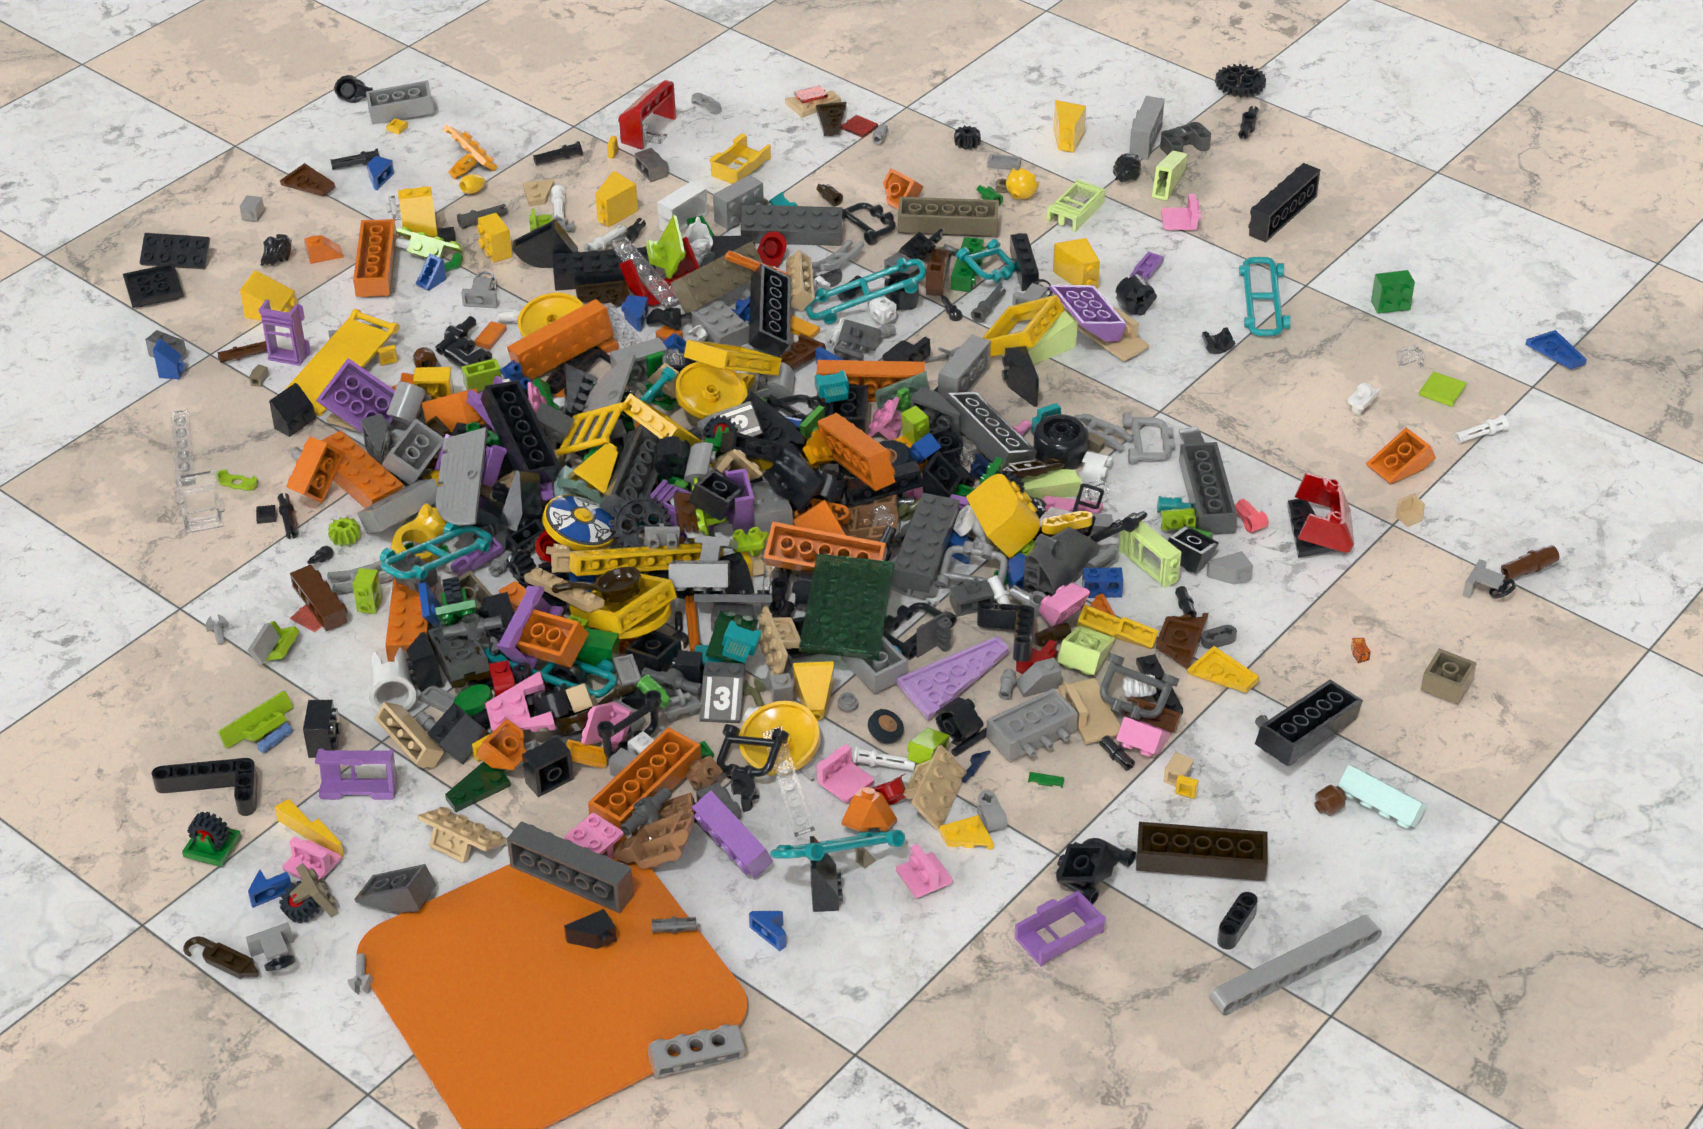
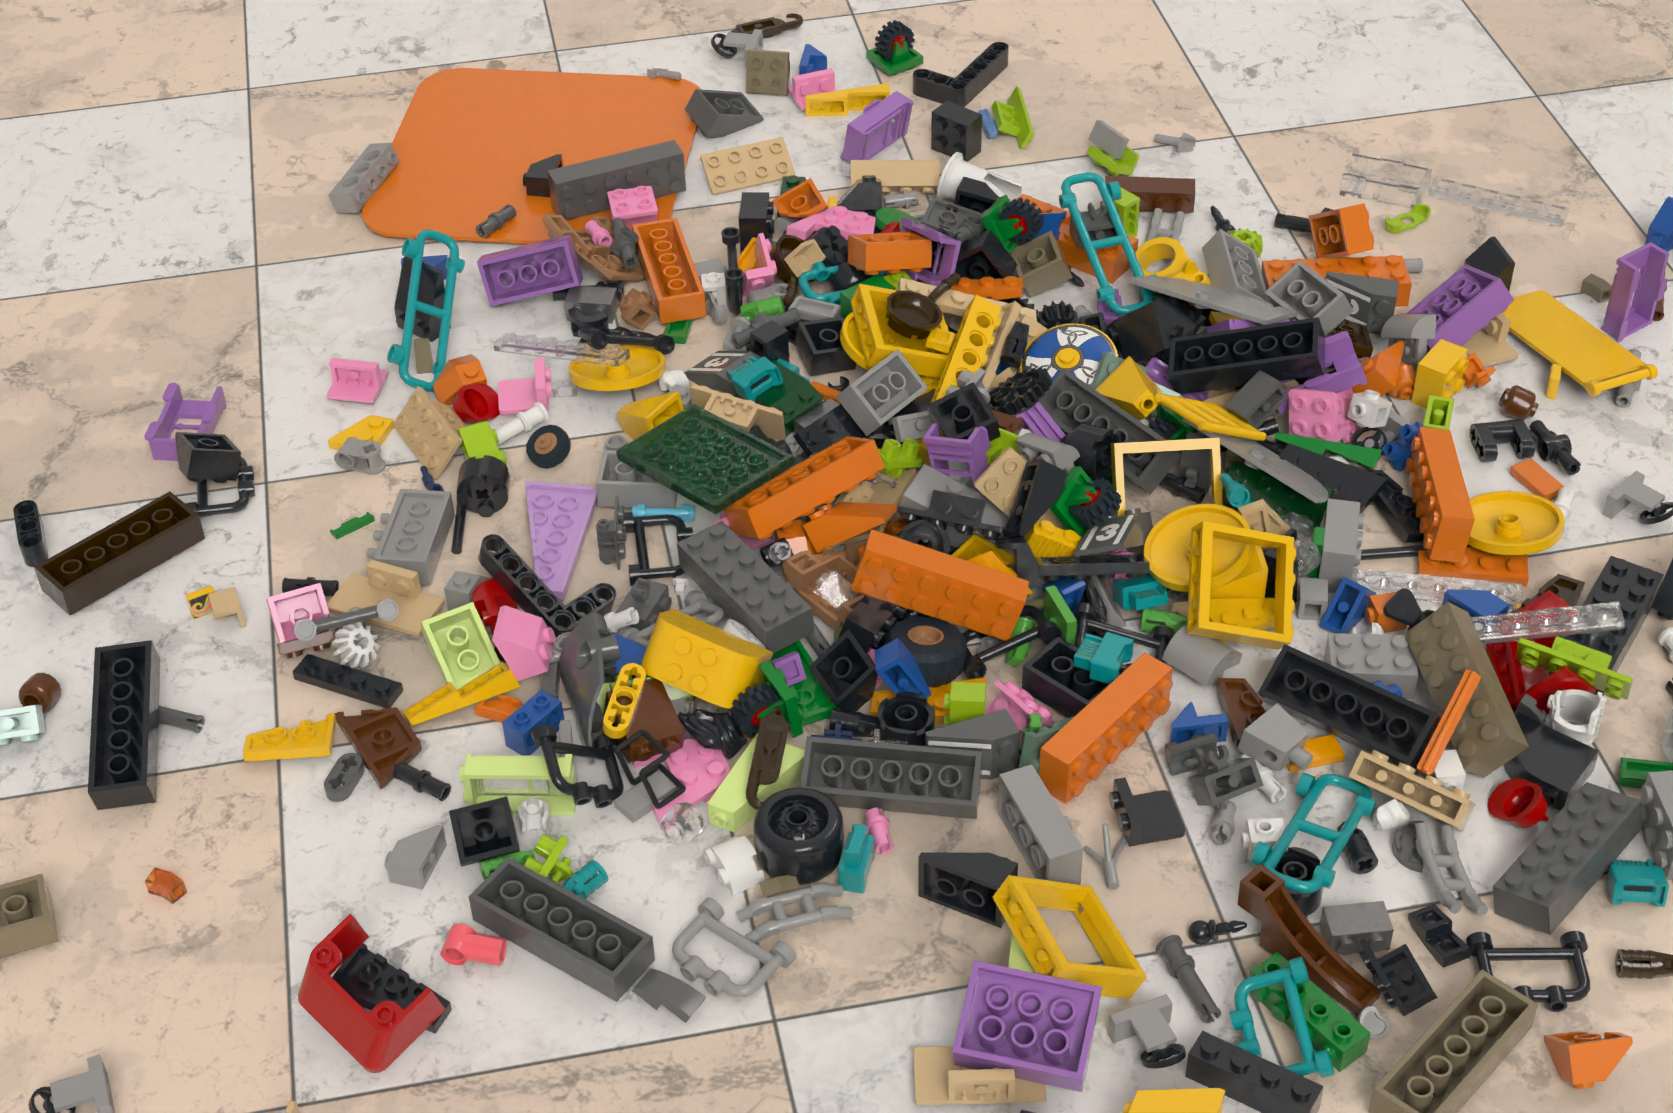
camera: 130 degrees right, 0 degrees up
none -> bright pink pin [585,220,612,246]
none -> black hinge [1000,321,1029,367]
none -> light grey torso [1238,703,1313,771]
none -> black slope [1408,904,1470,968]

